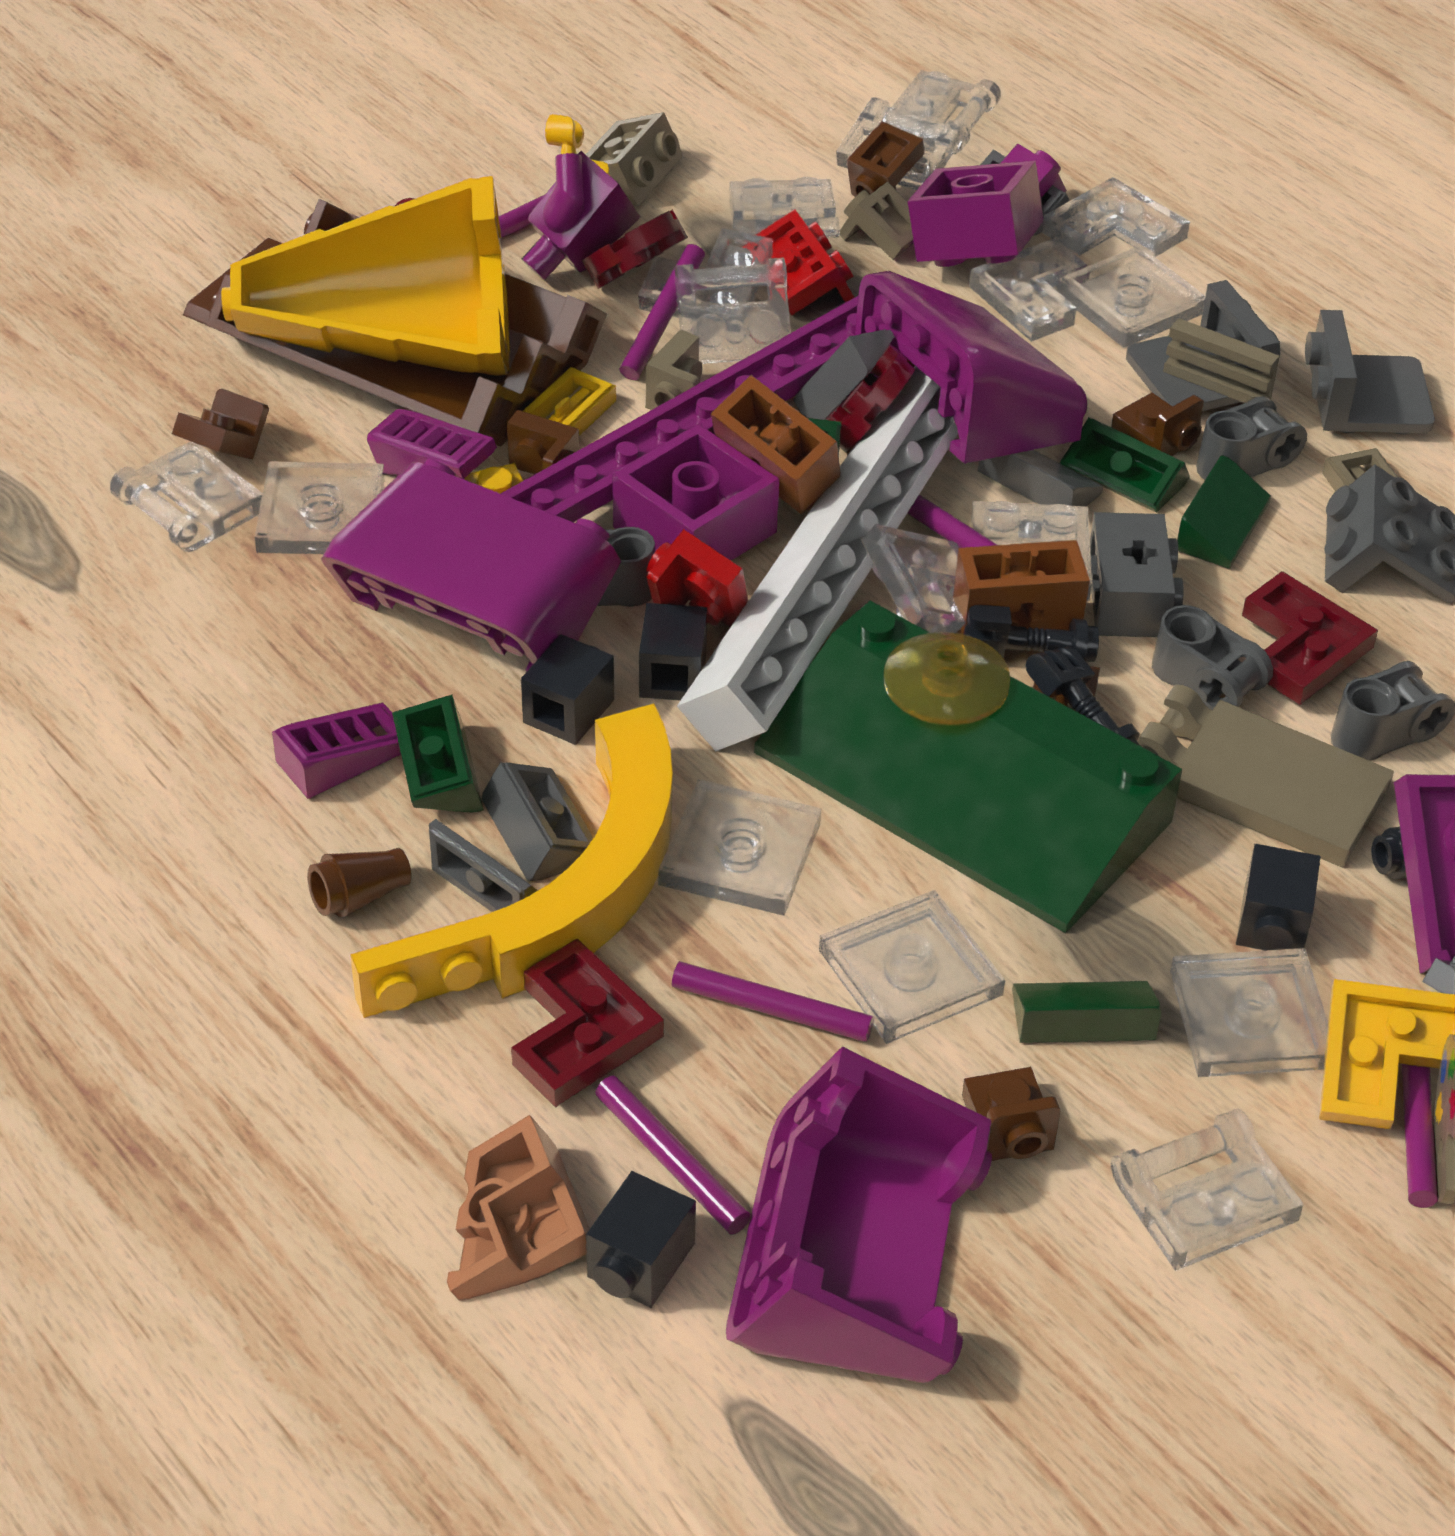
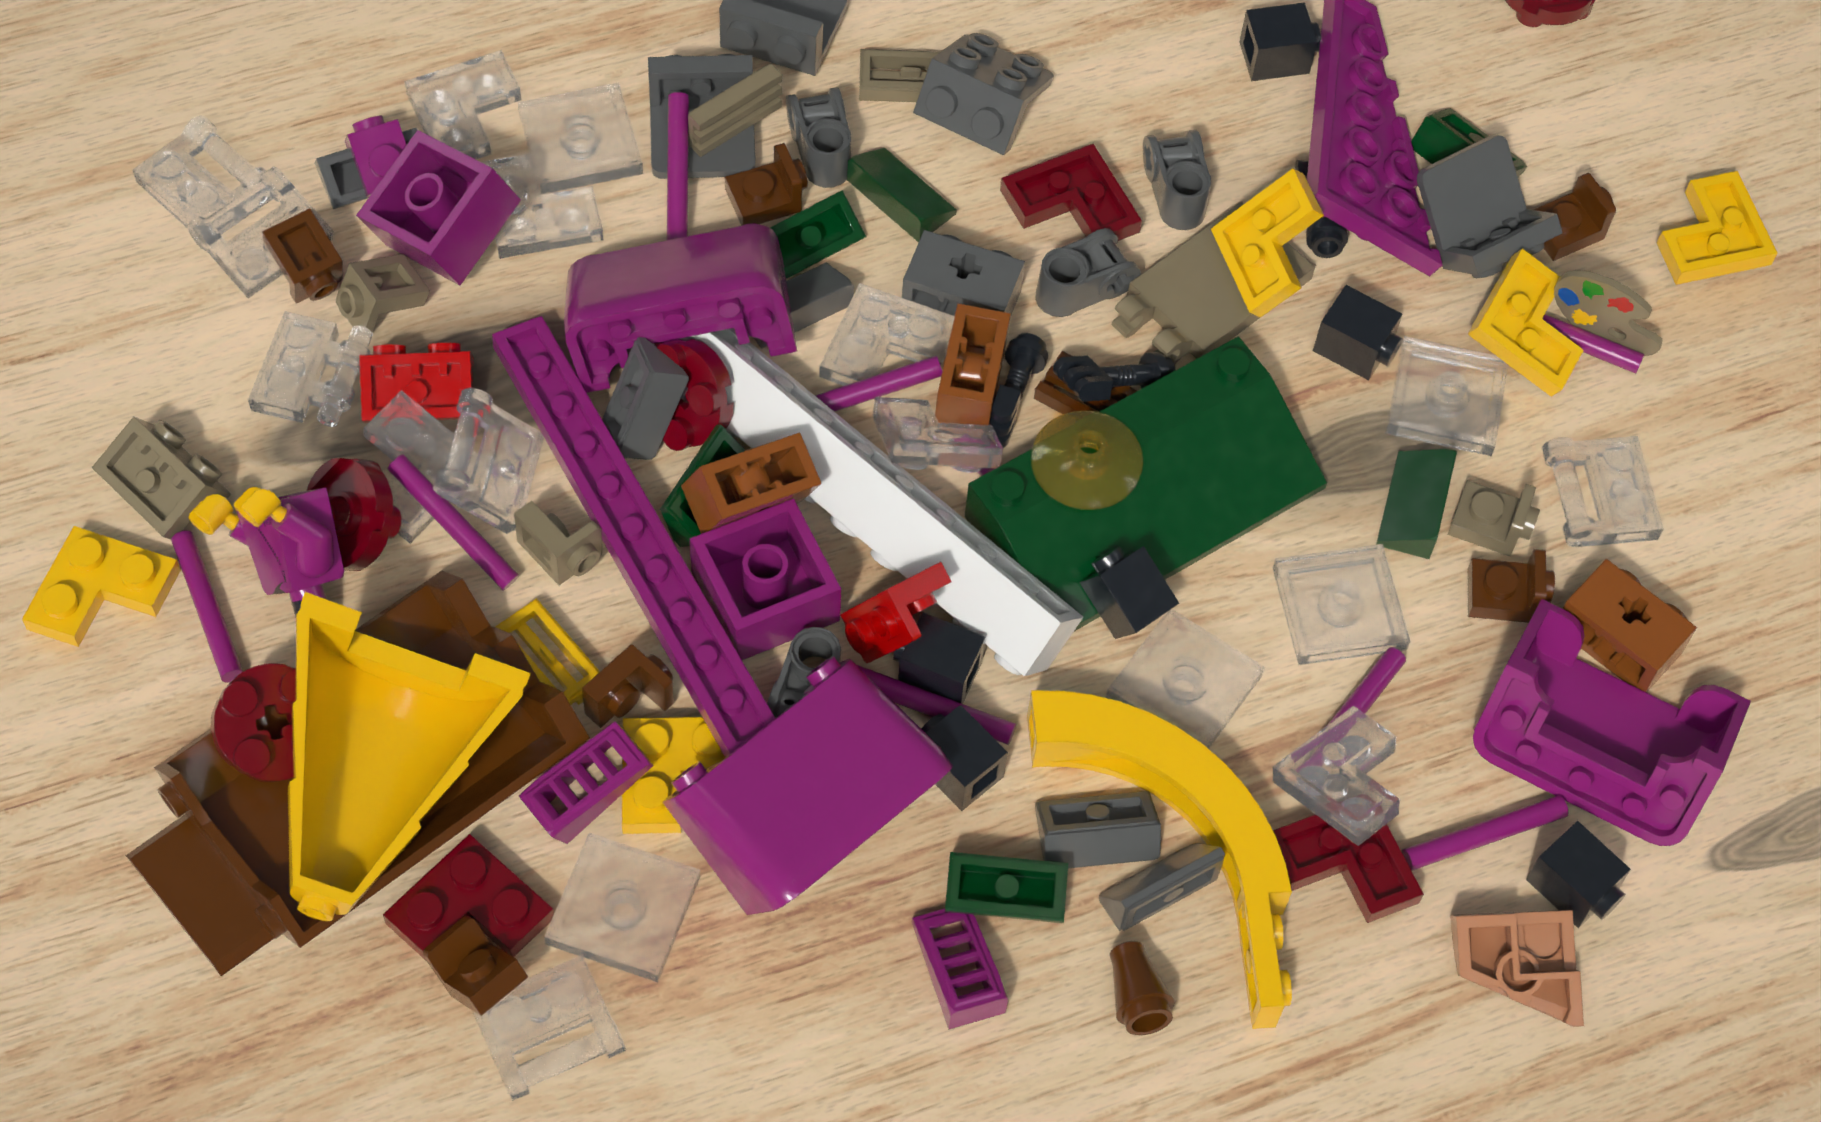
camera: 75 degrees left, 15 degrees up
none -> yellow plate [22,526,181,647]
none -> dark red plate [383,834,555,961]
none -> magenta bar [666,92,689,241]
none -> magenta bar [857,665,1016,745]
none -> black brick [1079,546,1179,639]
none -> yellow plate [1211,168,1324,318]
none -> clear plate [1273,706,1400,846]
none -> dark tan bracket [1447,480,1540,557]
none -> dark orange brick [1563,559,1697,693]

